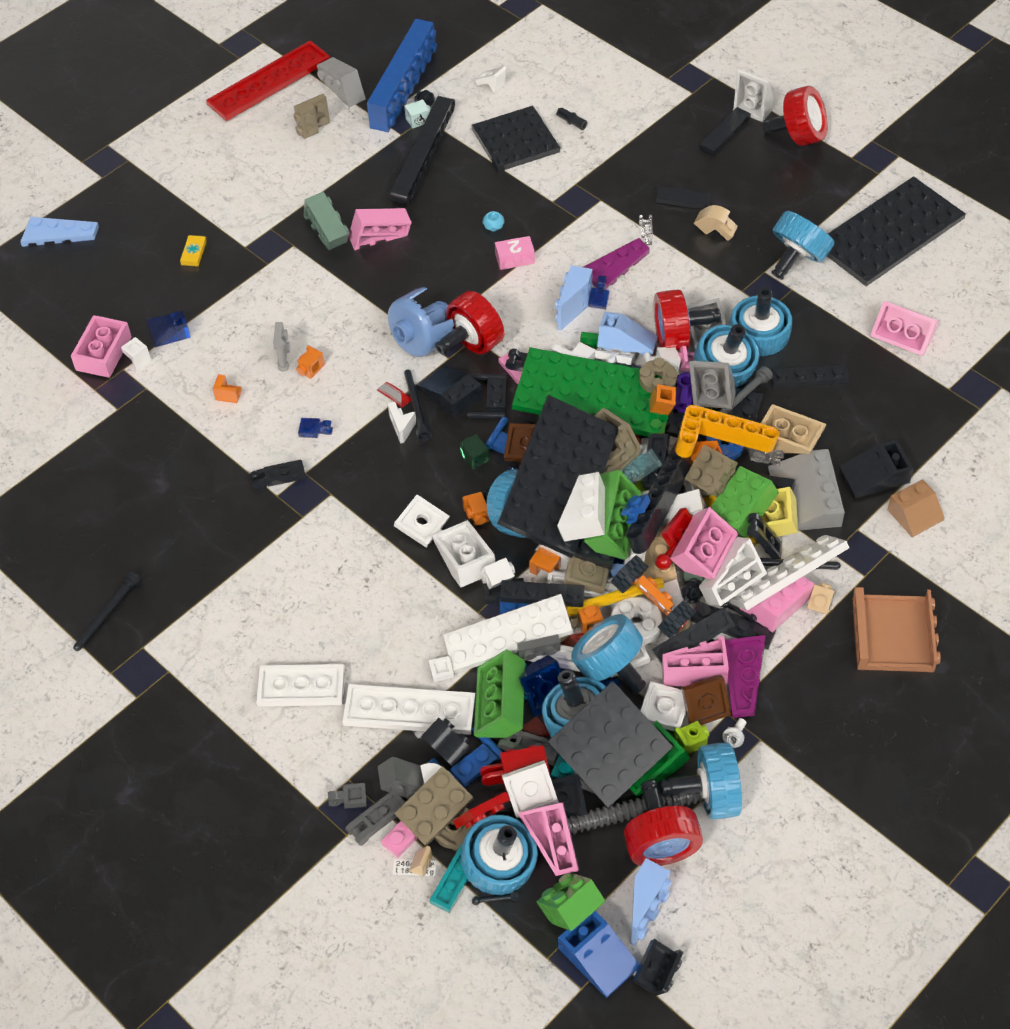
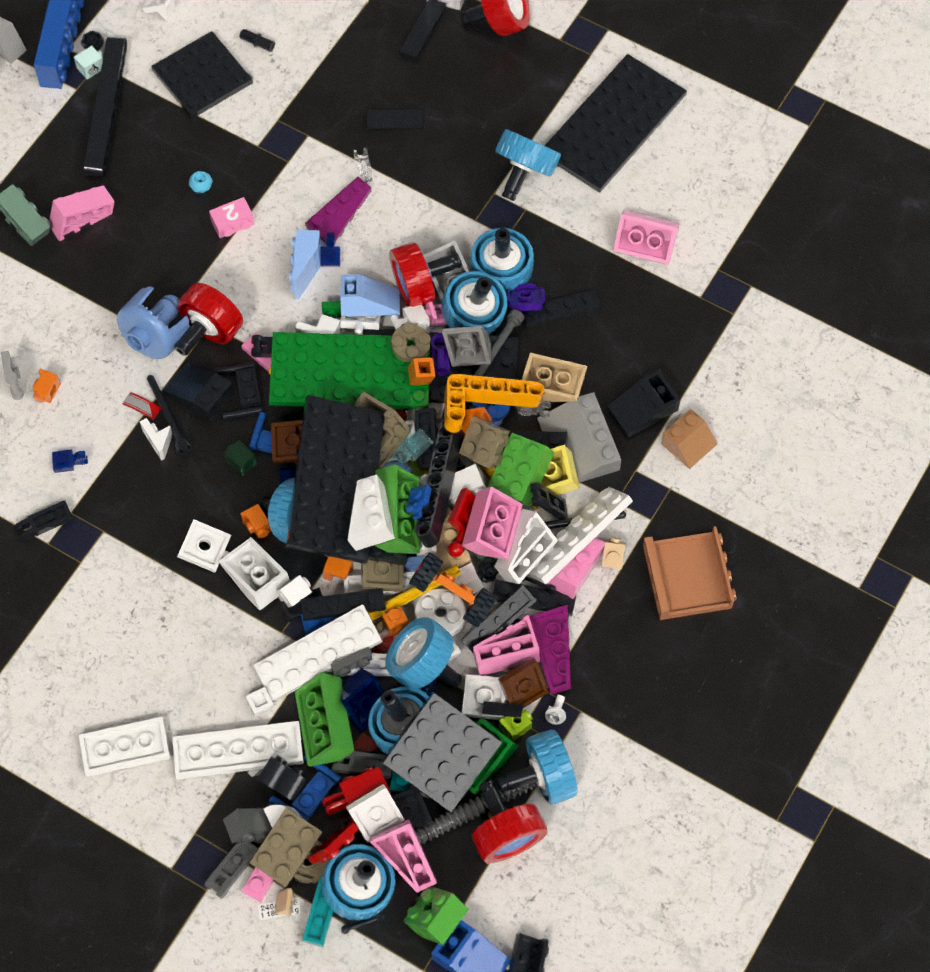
camera: 15 degrees left, 10 degrees up
dark grey plate [328,783,367,809] -> none
light blue slope [631,858,672,946] -> none
tan brick [694,205,738,241] -> none
none -> black sticker [481,701,524,718]
none -> dark purple plate [506,283,546,312]

